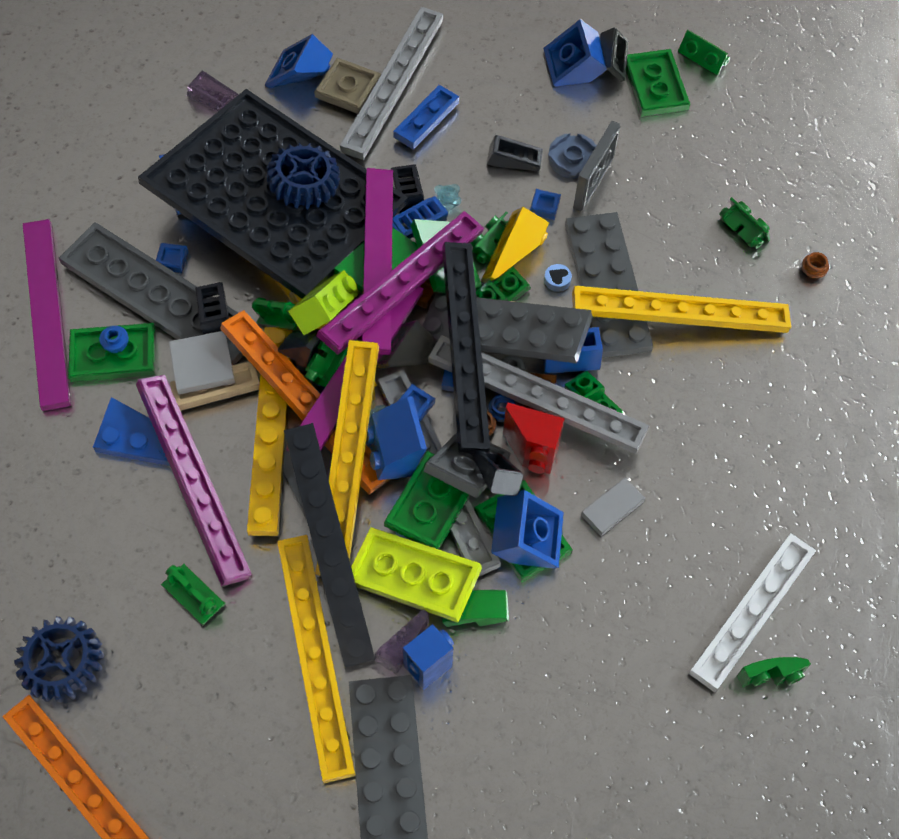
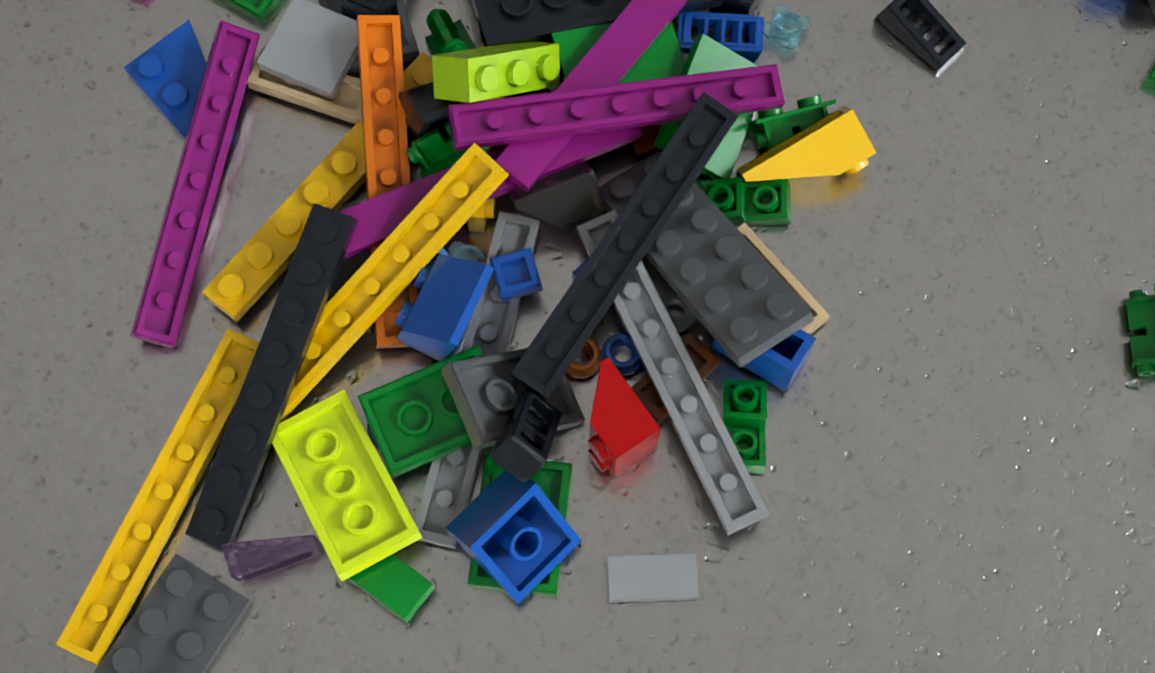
camera: 40 degrees right, 10 degrees up
green hinge [161,564,225,625] -> none
blue brick [403,624,454,690] -> none
blue tile [530,189,561,220] -> none
light blue tile [544,264,572,292] -> none
sand blue tile [548,133,597,179] -> none
dark grey plate [565,212,653,358] -> none
yellow plate [572,286,791,333] -> none
dark grey tile [573,121,621,211] -> none

